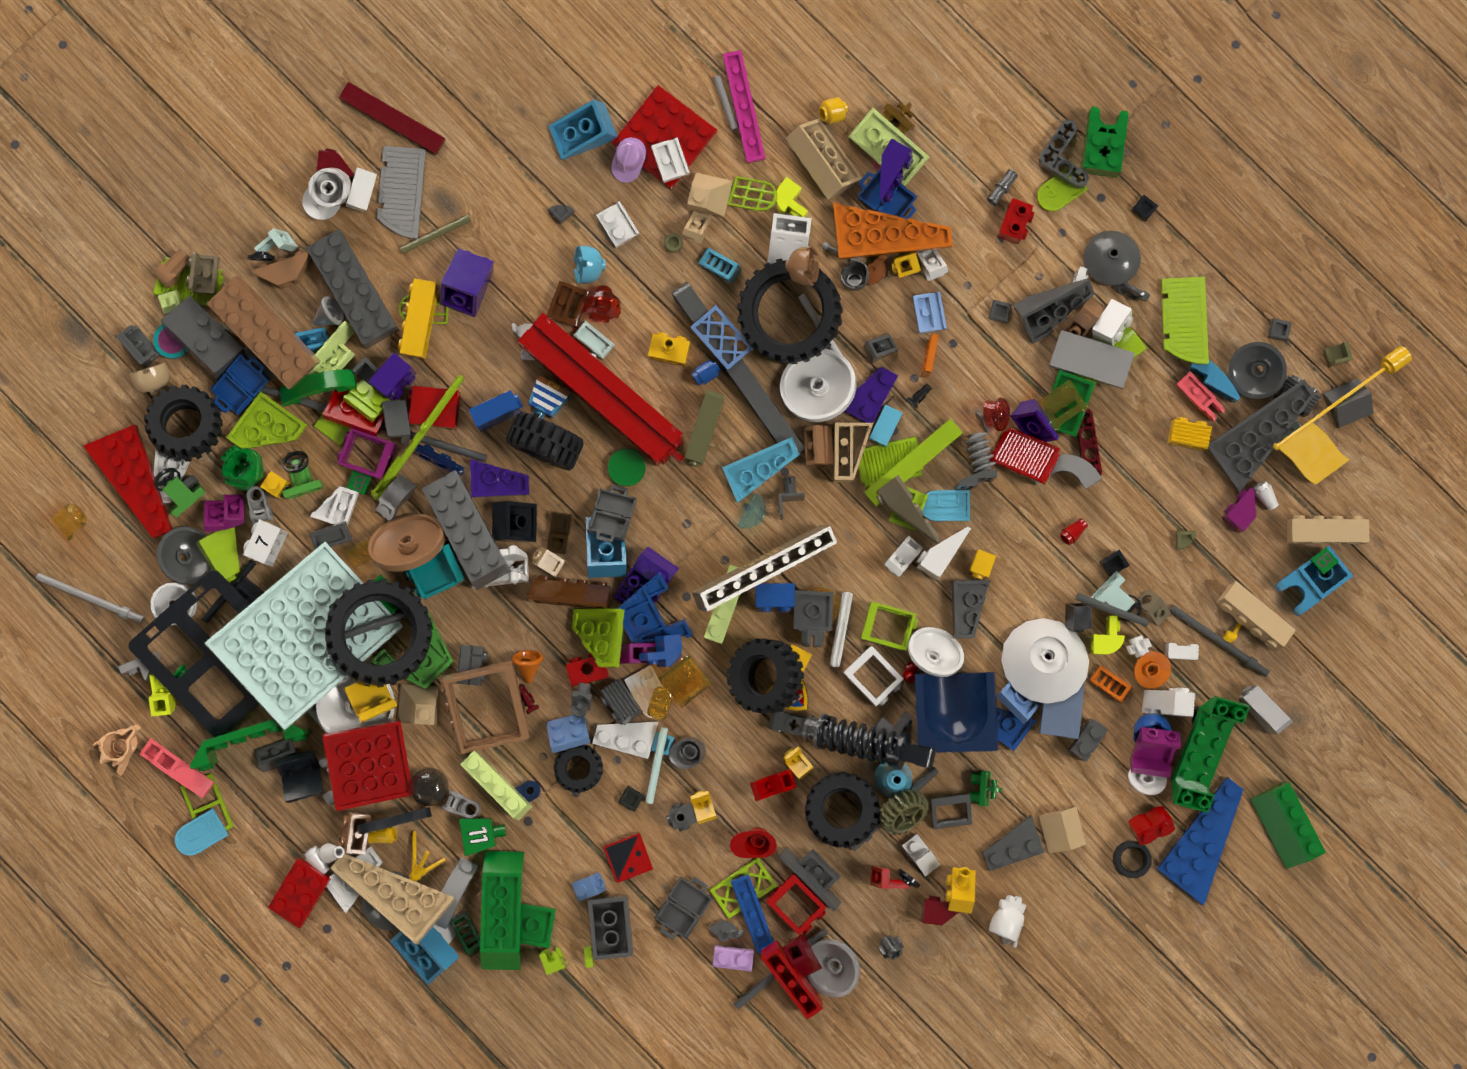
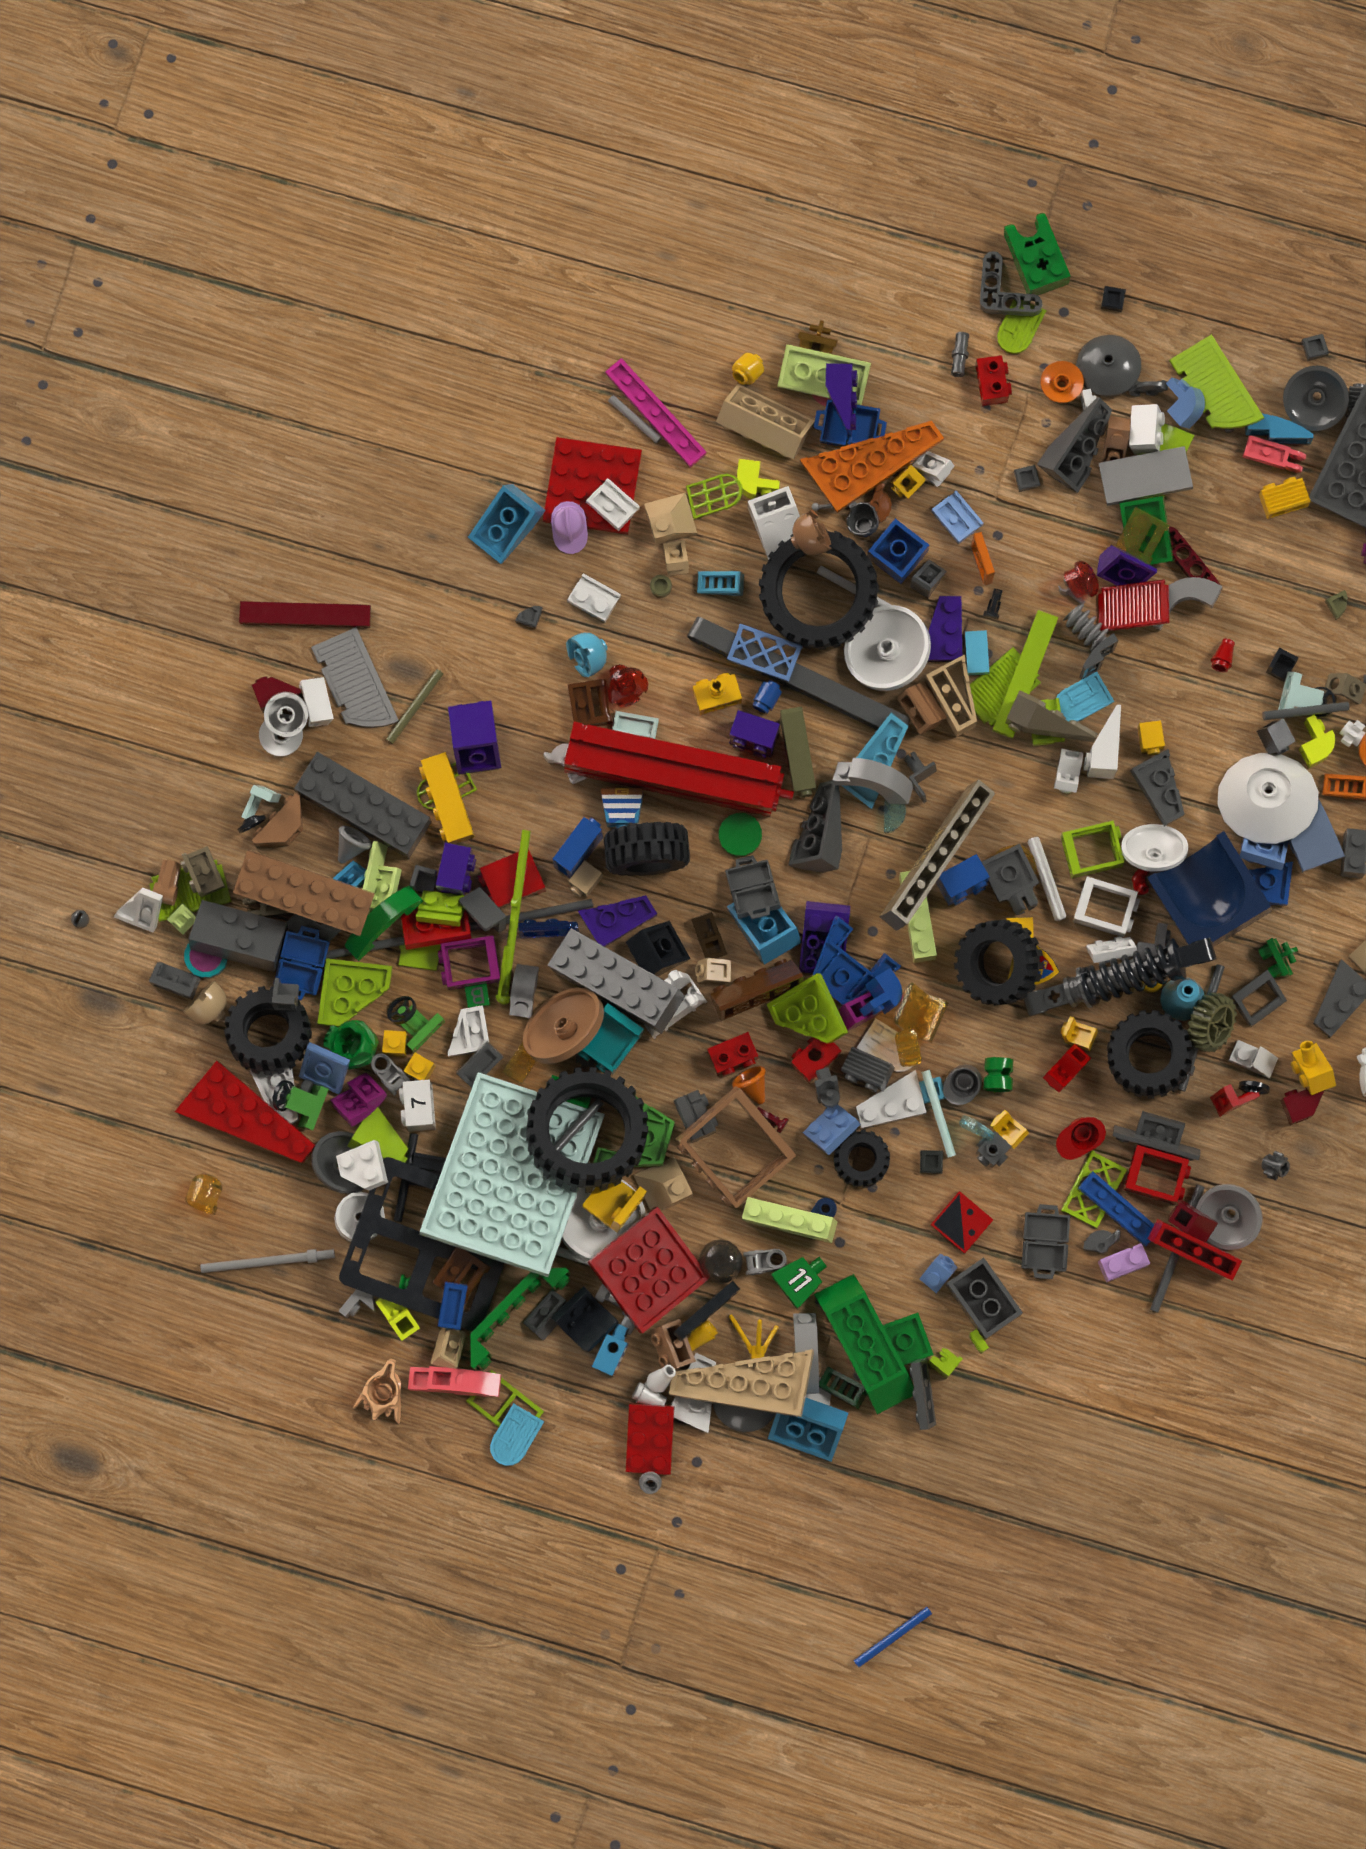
camera: 20 degrees left, 5 degrees down
none -> dark grey hinge [71,910,89,928]
none -> white wing [114,888,163,933]
none -> dark grey panel [272,978,299,1011]
none -> medium blue tile [299,1042,350,1094]
none -> white plate [336,1140,388,1191]
none -> yellow brick [404,1052,436,1081]
none -> tan slope [431,1328,467,1369]
none -> reddish brown plate [432,1247,491,1305]
none -> blue tile [438,1281,467,1330]
none -> tan brick [569,860,603,898]
none -> dark azure torso [592,1324,629,1377]
none -> light grey plate [639,1472,662,1494]
none -> red brick [707,1032,759,1077]
none -> dark purple brick [729,710,780,758]
none -> dark grey wedge [789,780,842,873]
none -> light grey arch [832,758,914,804]
none -> blue brick [867,518,929,584]
none -> dark grey plate [910,1358,936,1430]
none -> clear light blue tile [959,1115,996,1141]
none -> green wheel [984,1057,1014,1092]
none -> orange dish [1040,361,1084,403]
none -> white plate [1086,936,1137,964]
none -> medium blue brick [1166,377,1205,429]

